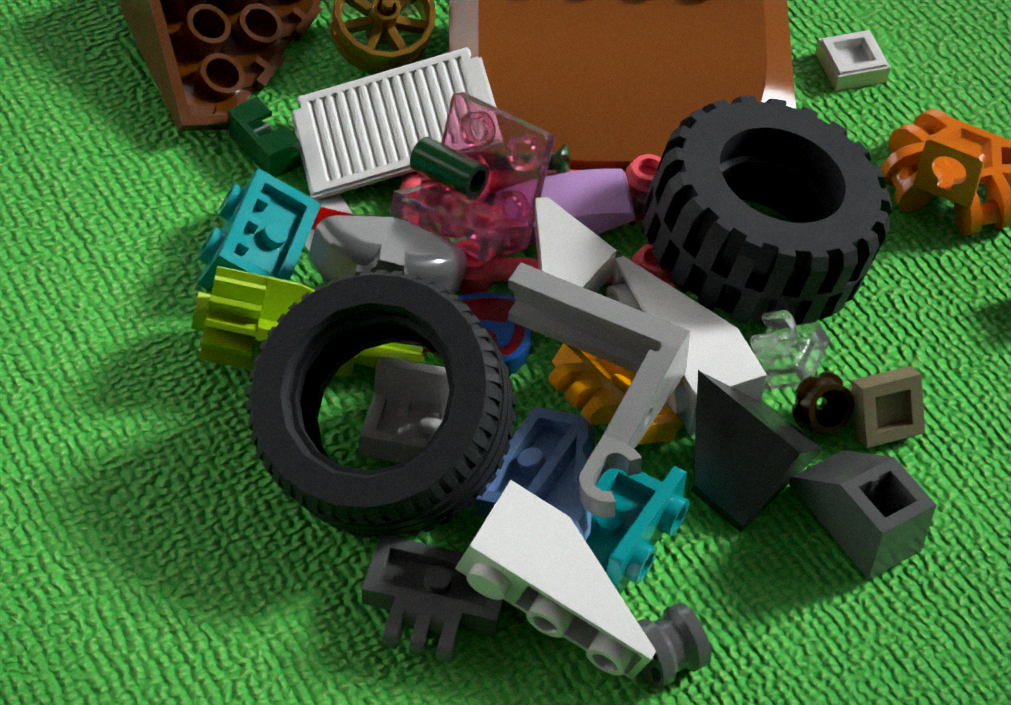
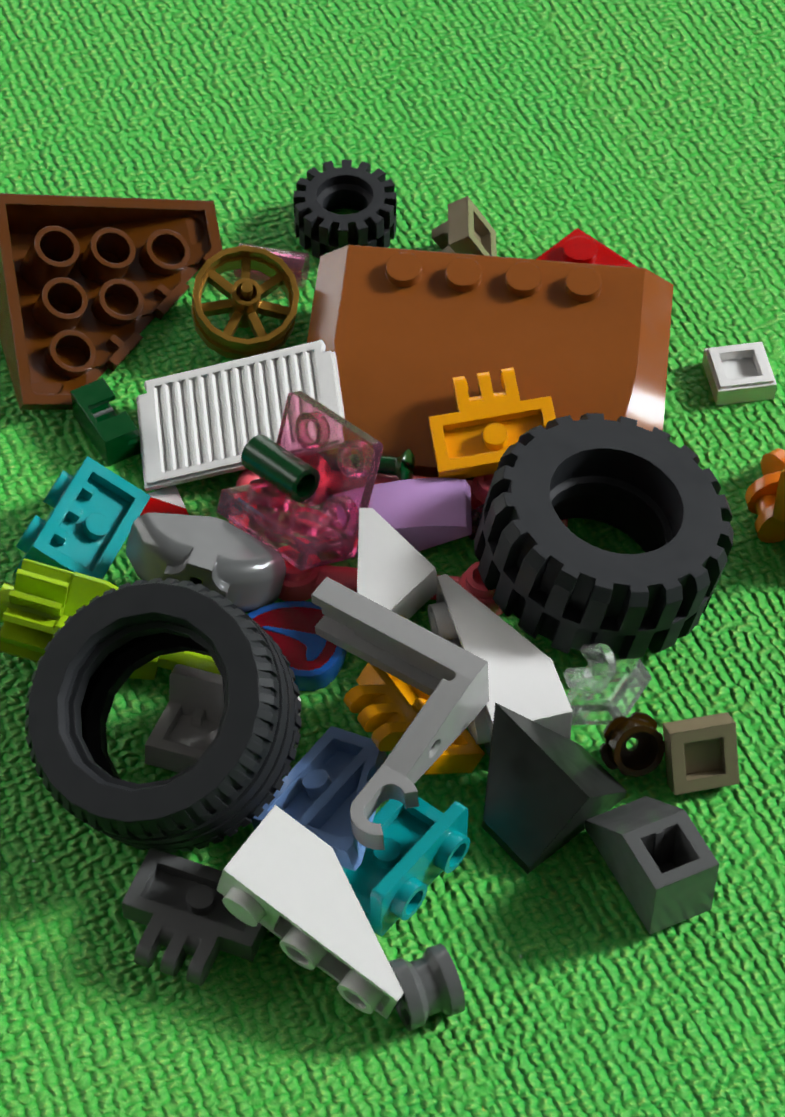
camera: 10 degrees right, 0 degrees up
none -> light orange hinge [428,367,556,479]

